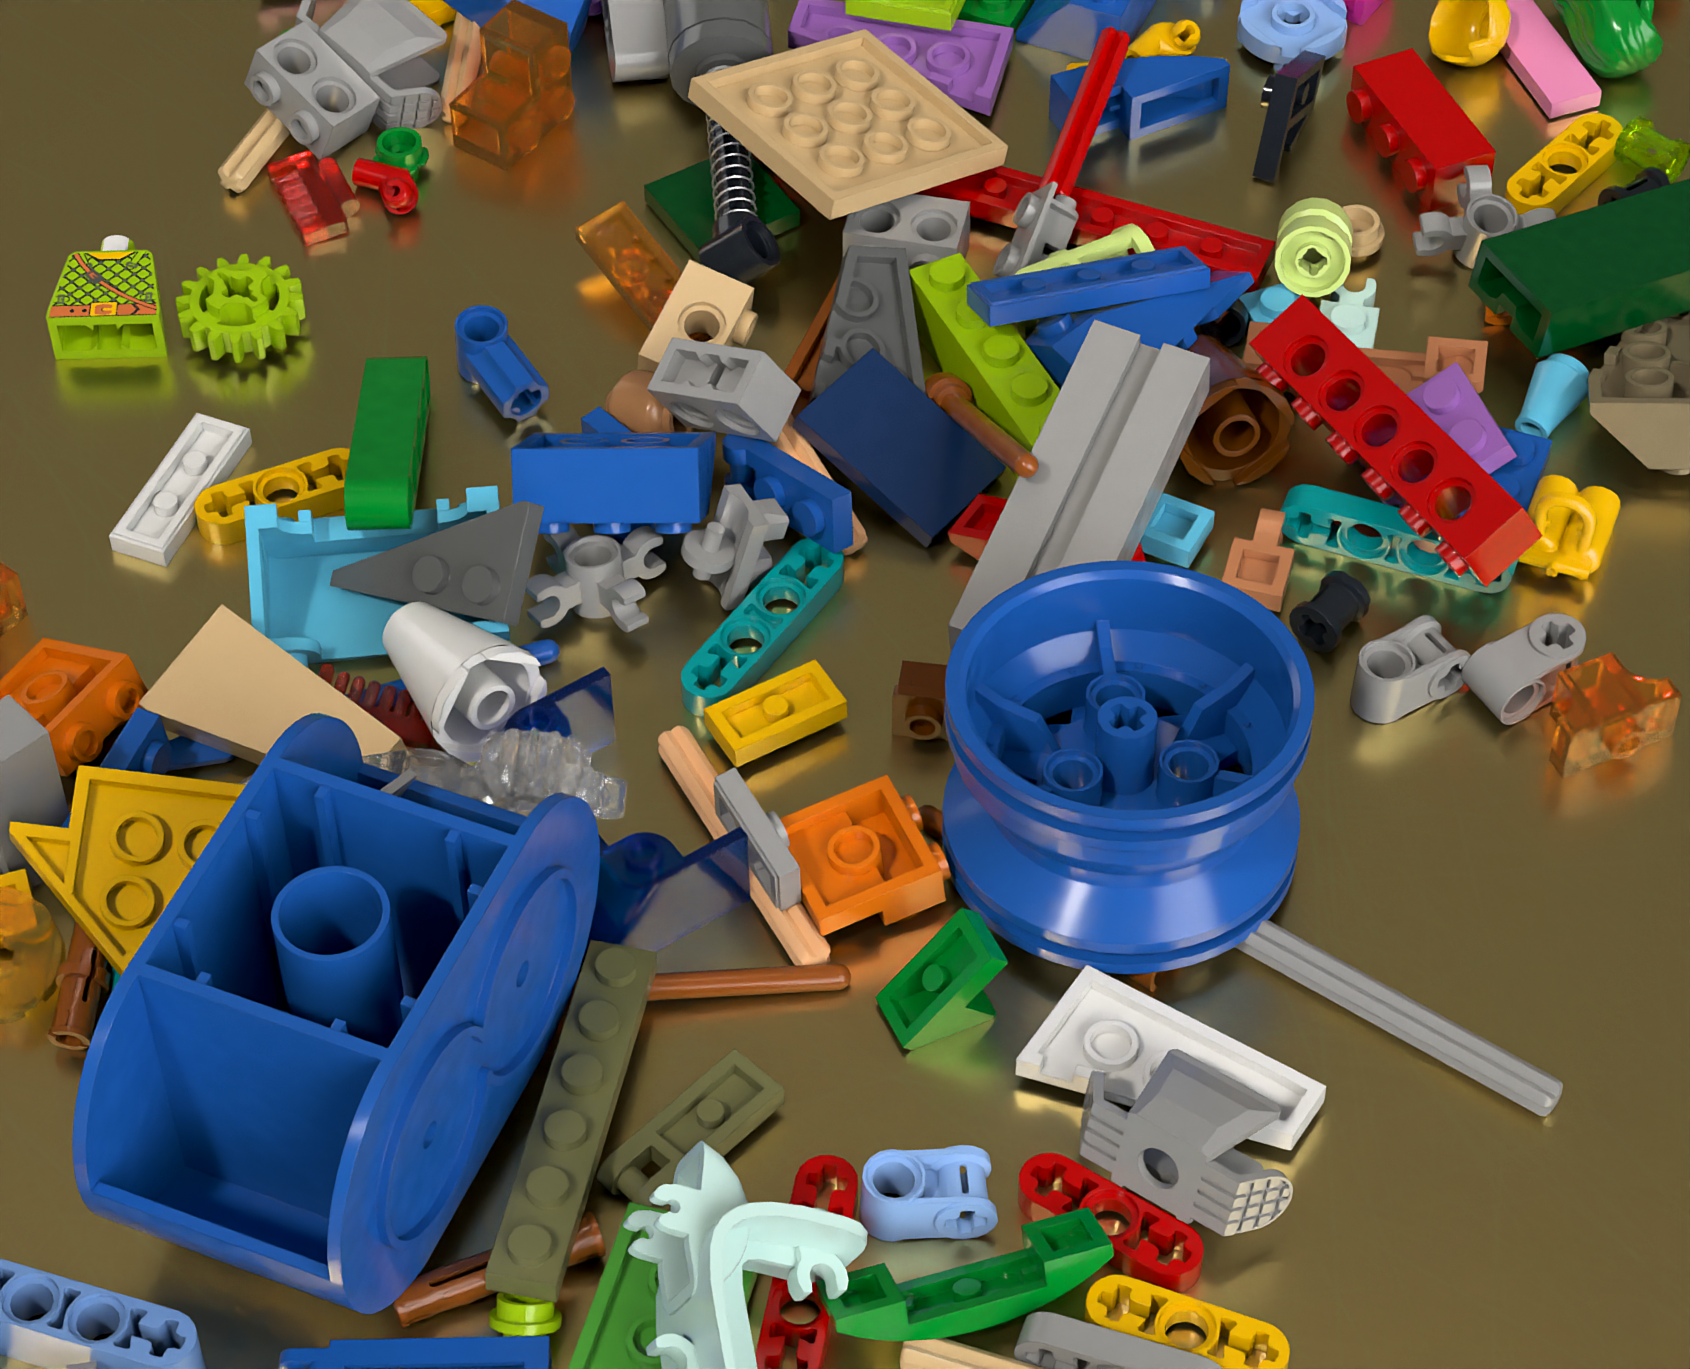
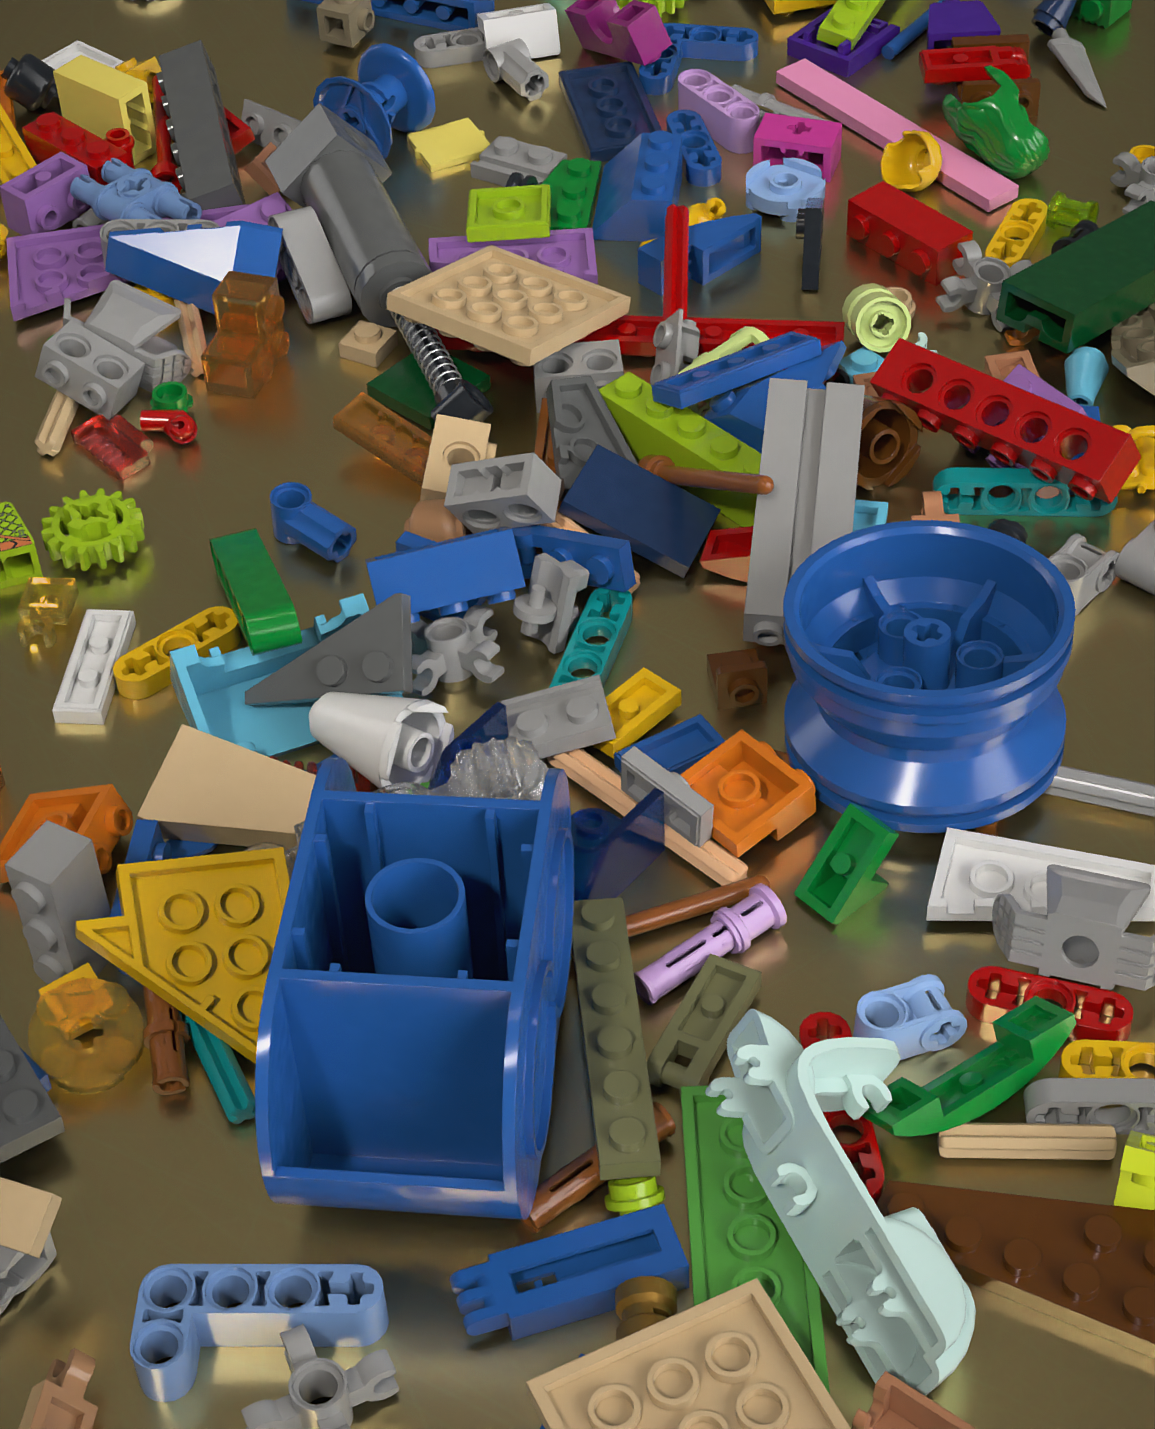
camera: 15 degrees left, 5 degrees down
none -> clear yellow plate [17,577,79,648]
none -> tan plate [338,320,398,368]
none -> light grey plate [501,675,616,765]
none -> blue tile [614,714,725,775]
none -> lavender pin [634,883,787,1005]

